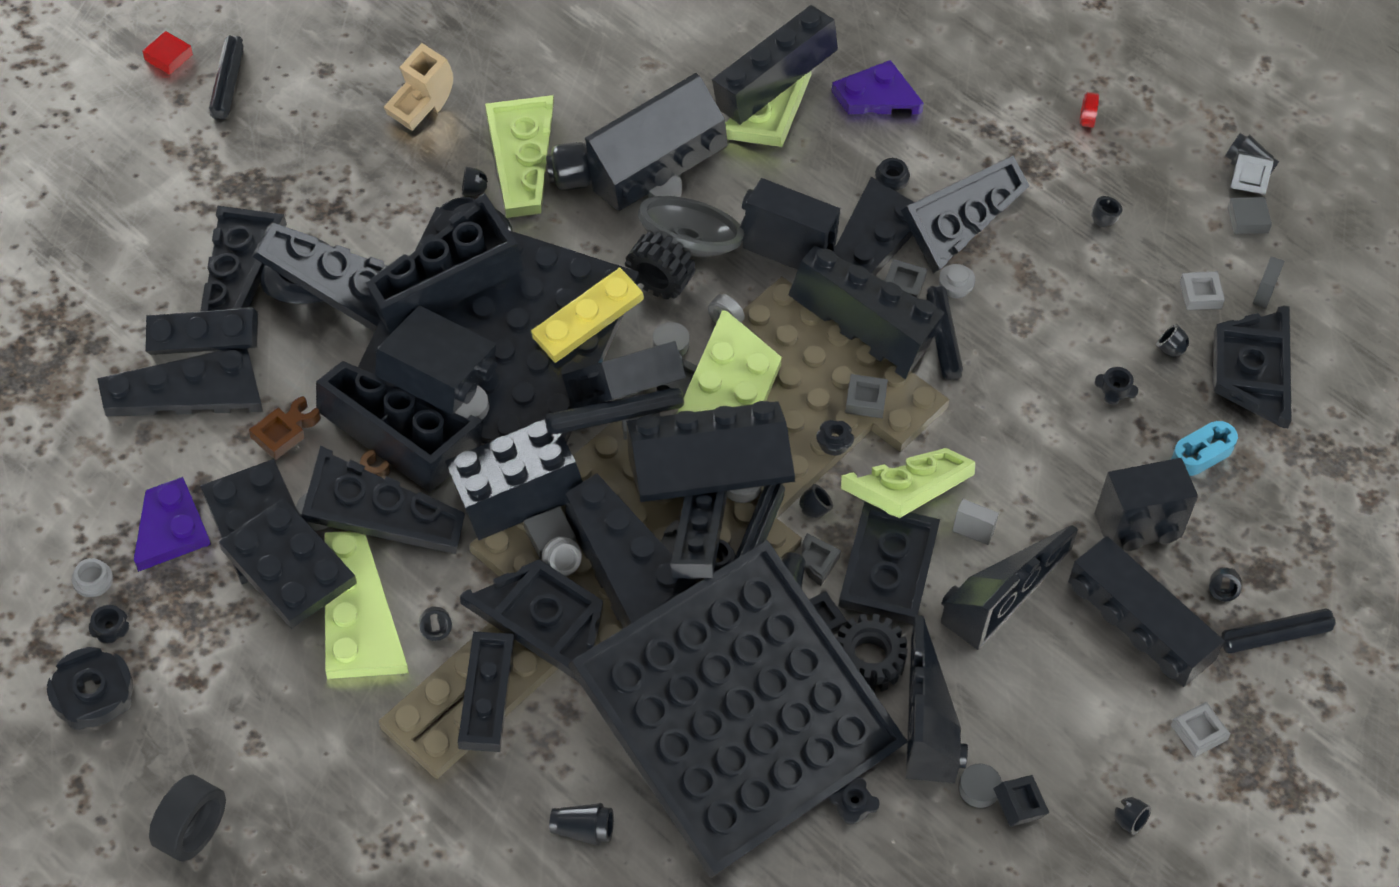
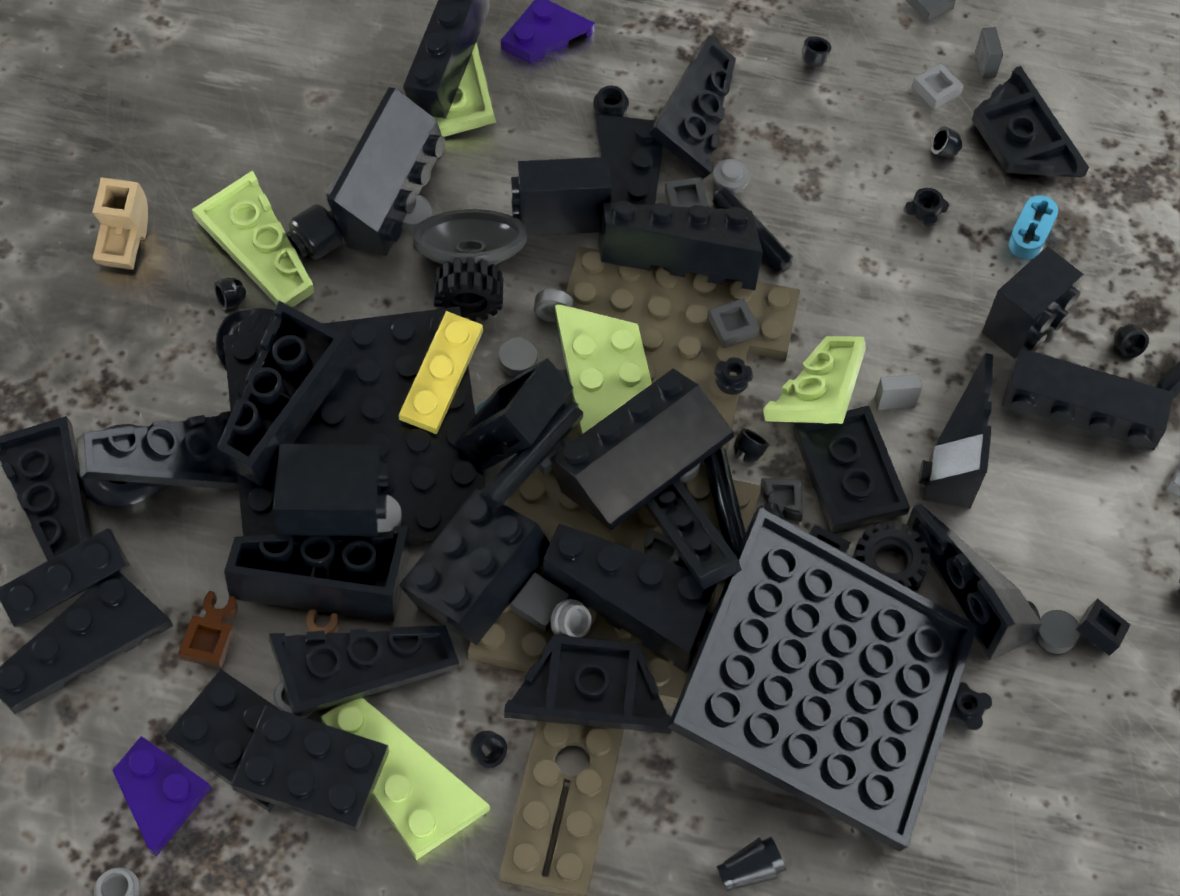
camera: 30 degrees left, 5 degrees up
black plate [458,631,514,752] -> none

